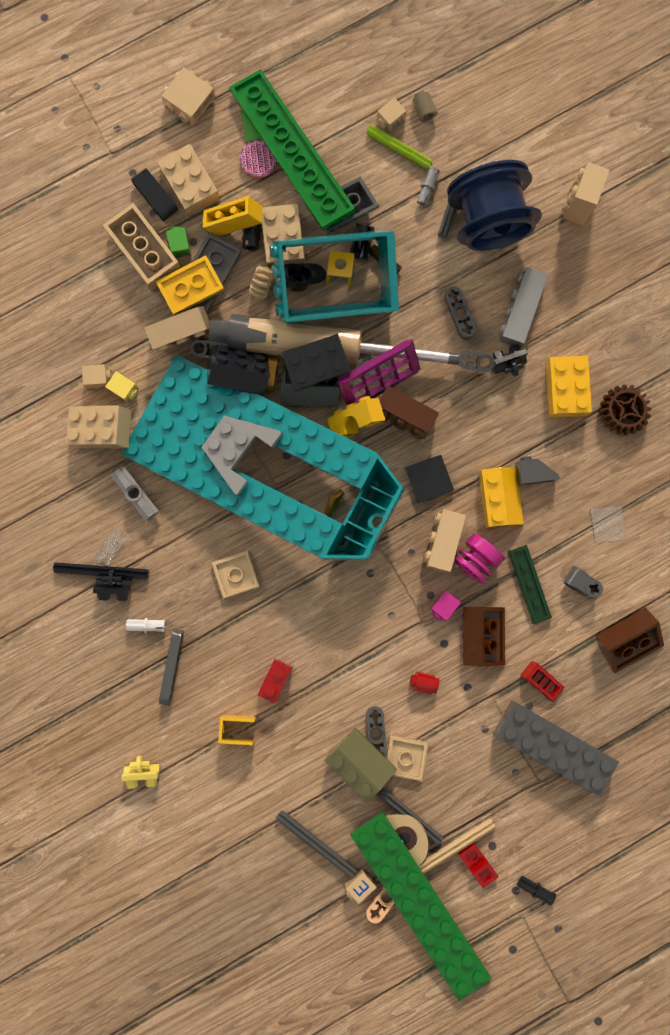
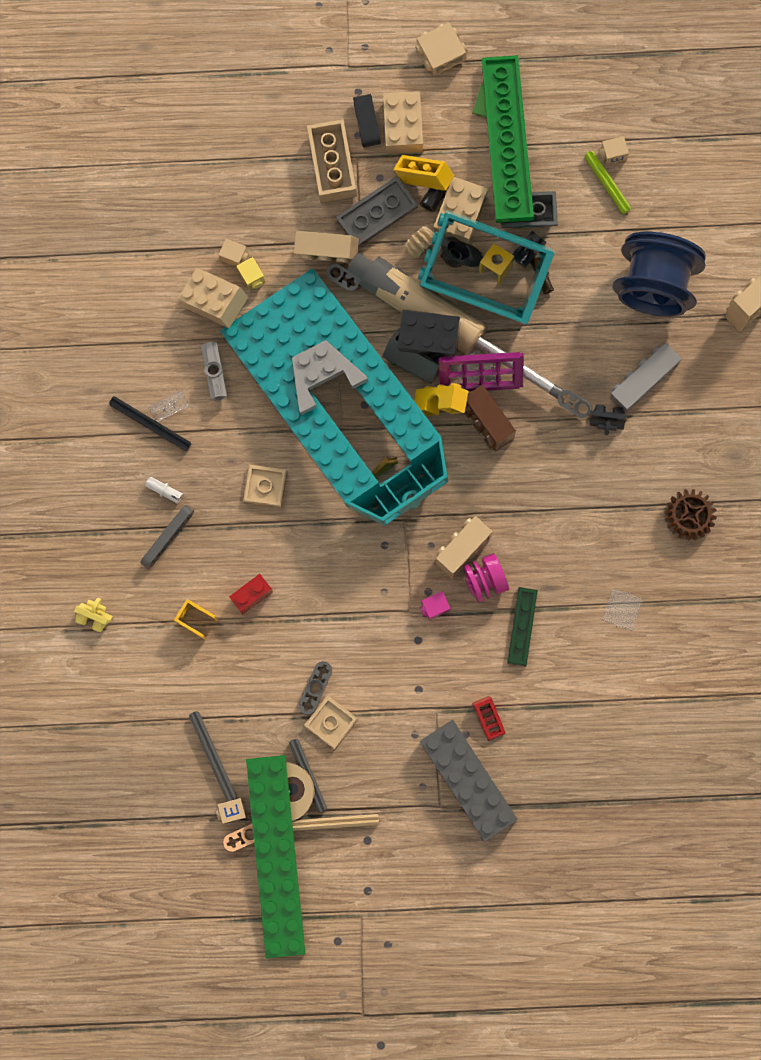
camera: 40 degrees right, 5 degrees down
black hips [93,570,132,601] -> none
yellow plate [155,255,224,316] -> none
bright green brick [166,226,191,258] -> none
black brick [207,346,270,396] -> none
tile [240,140,277,179] -> none
pearl gold beam [266,356,279,392] -> none
olive slope [324,727,397,803] -> none
black tile [405,455,454,503] -> none
red brick [409,671,439,695] -> none
dark tan brick [412,90,438,122] -> none
light grey pin [416,166,440,207] -> none
dark grey axle [438,204,456,239] -> none
dark grey beam [444,286,476,340] -> none
red slope [458,843,499,889] -> none
reddish brown slope [462,607,505,666] -> none
yellow slope [478,468,524,529] -> none
dark grey slope [515,456,560,486] -> none
black axle [517,876,556,905] -> none
yellow brick [545,356,592,418] -> none
dark grey piece [563,566,603,598] -> none
reddish brown slope [596,608,664,674] -> none

